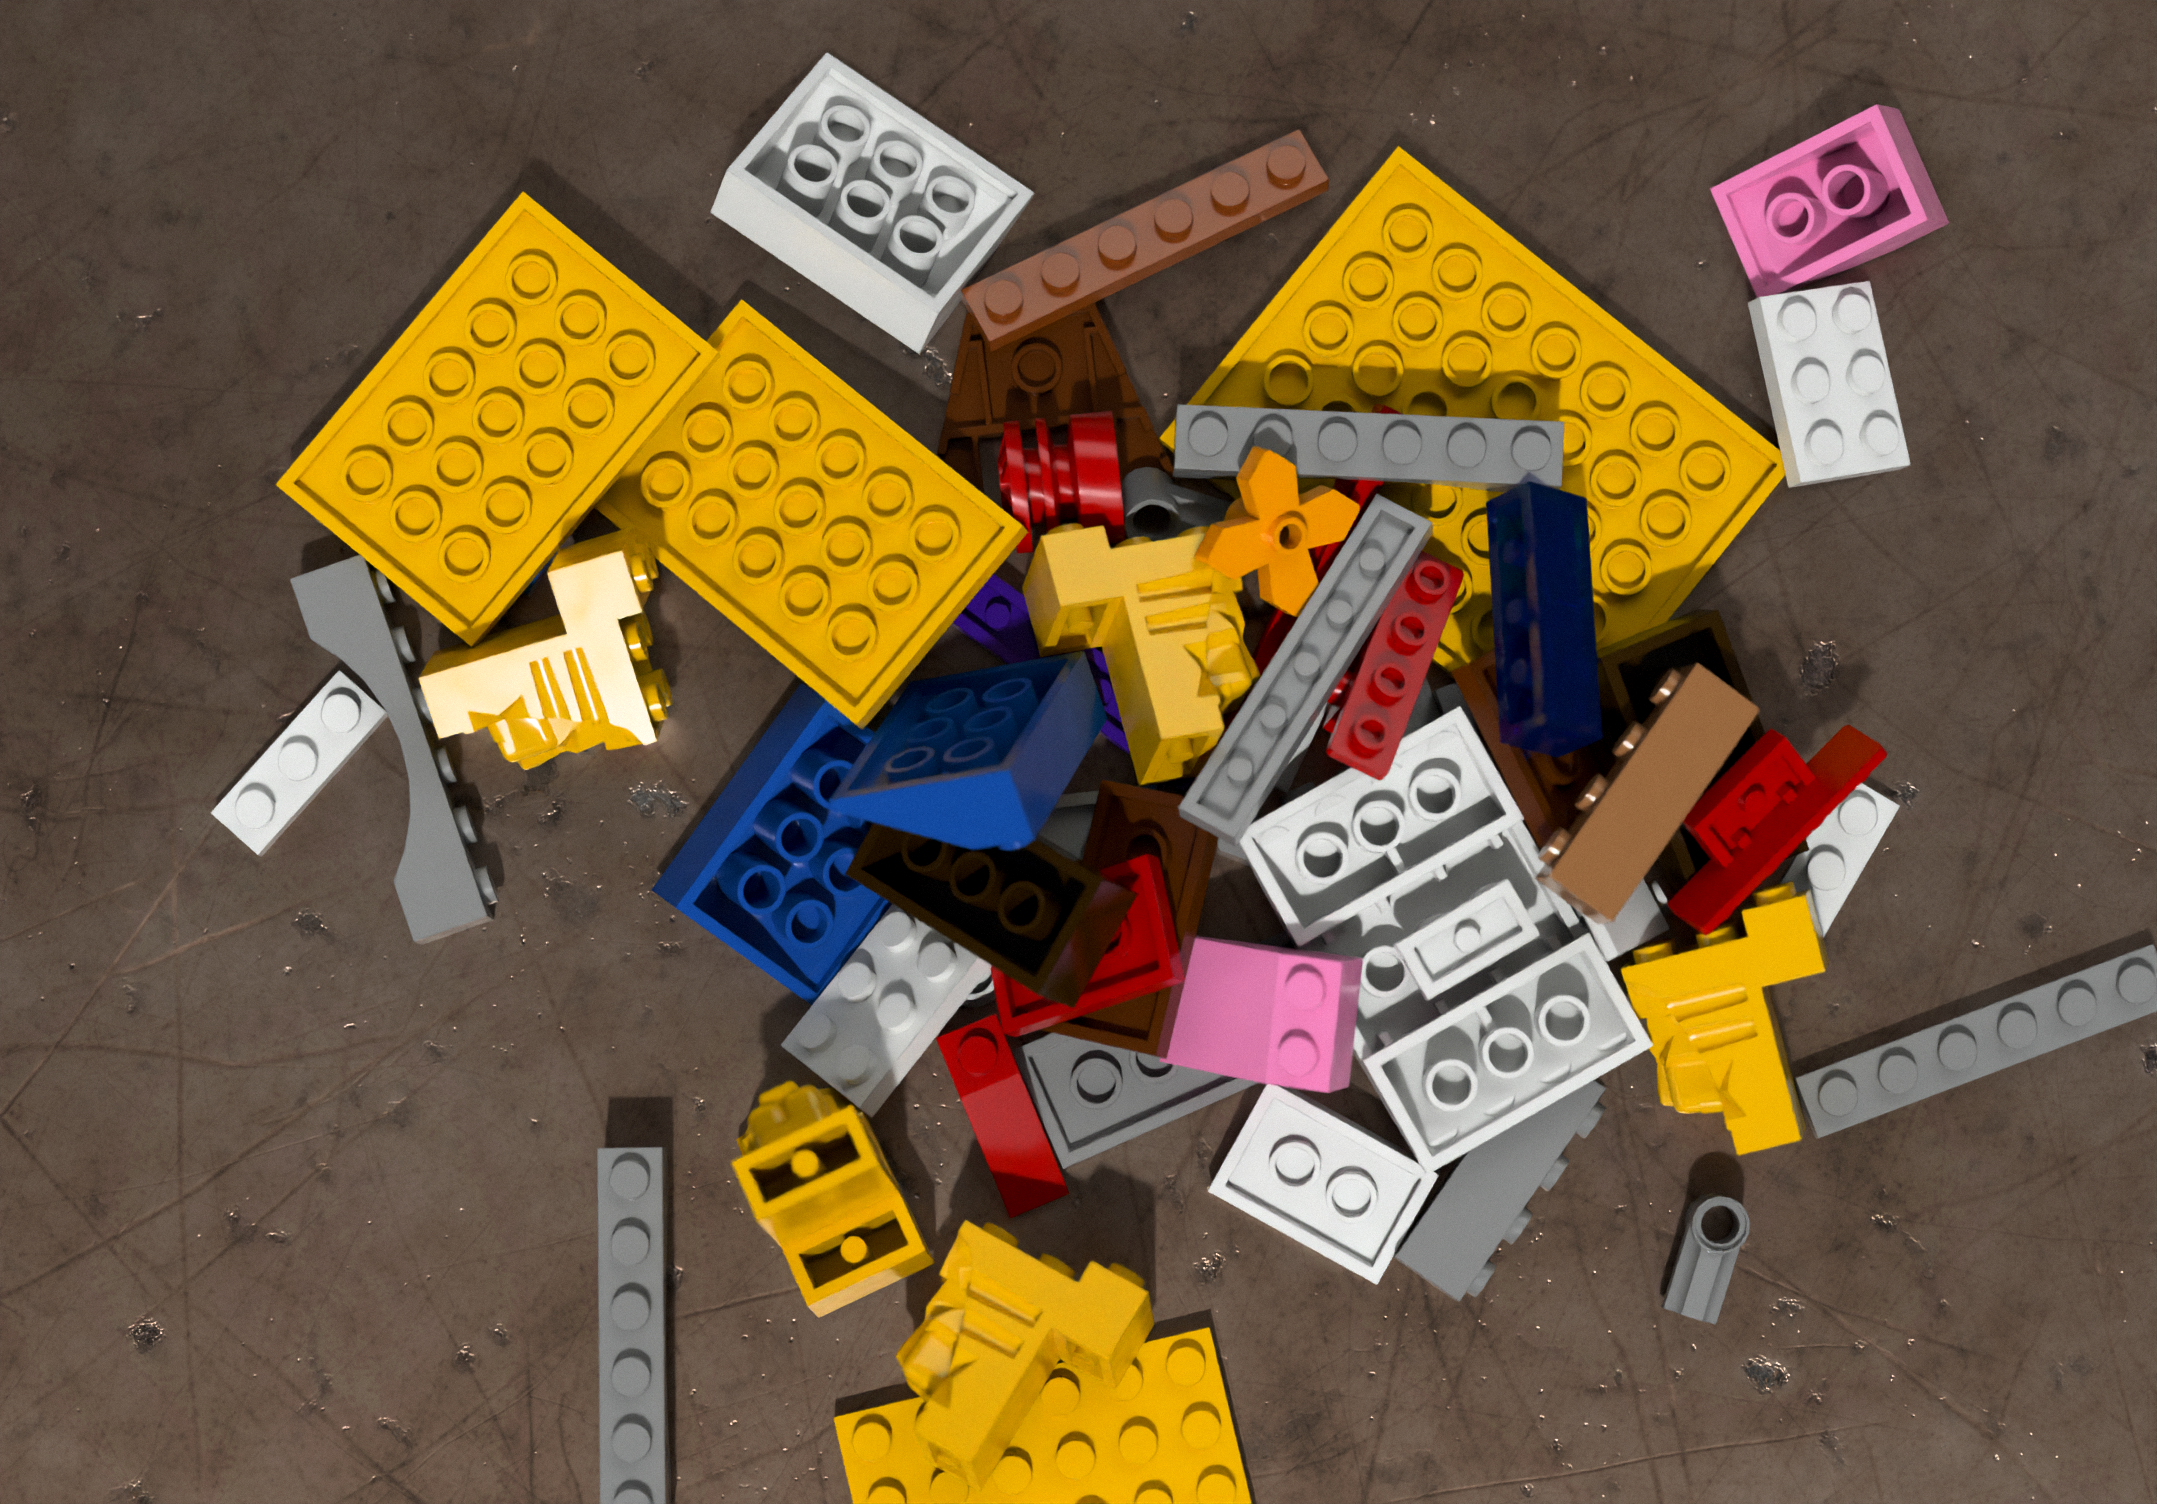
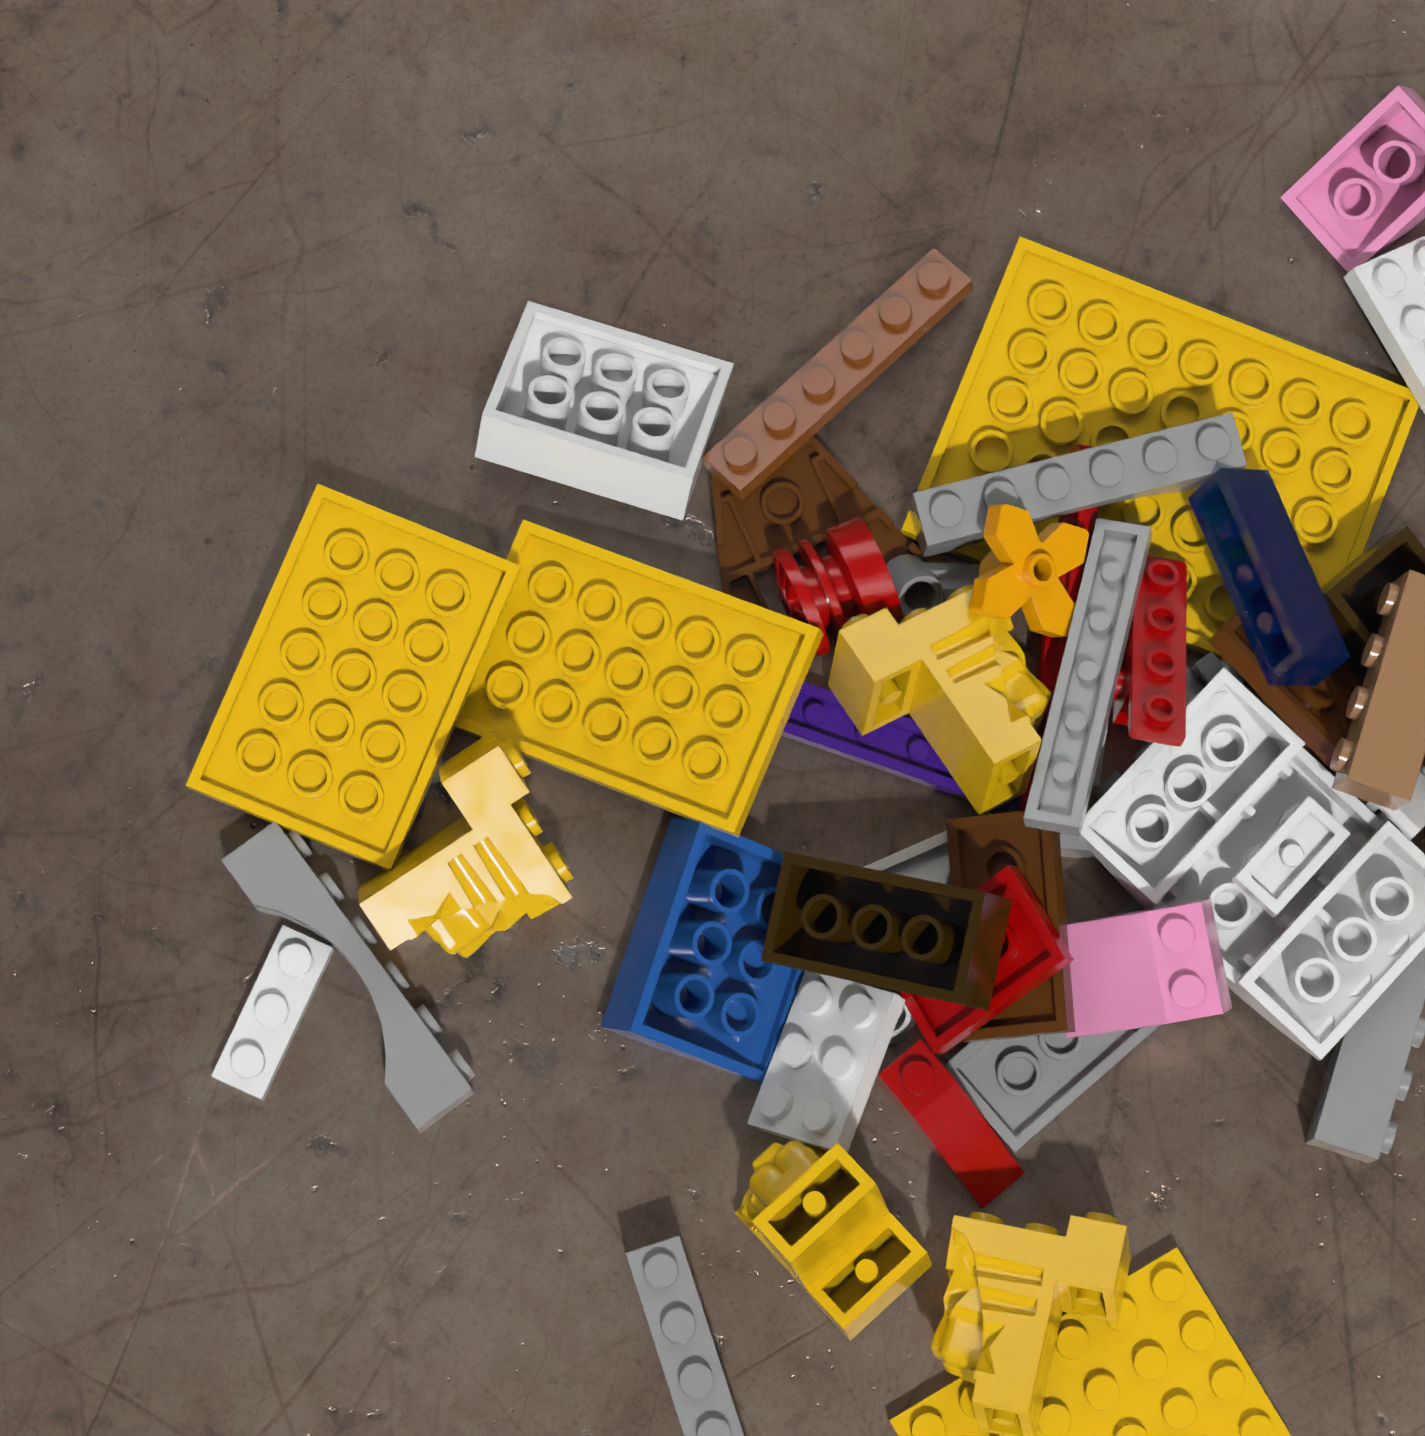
camera: 20 degrees left, 5 degrees down
blue slope [830,651,1107,850] -> none
white plate [1208,1084,1440,1285] -> none

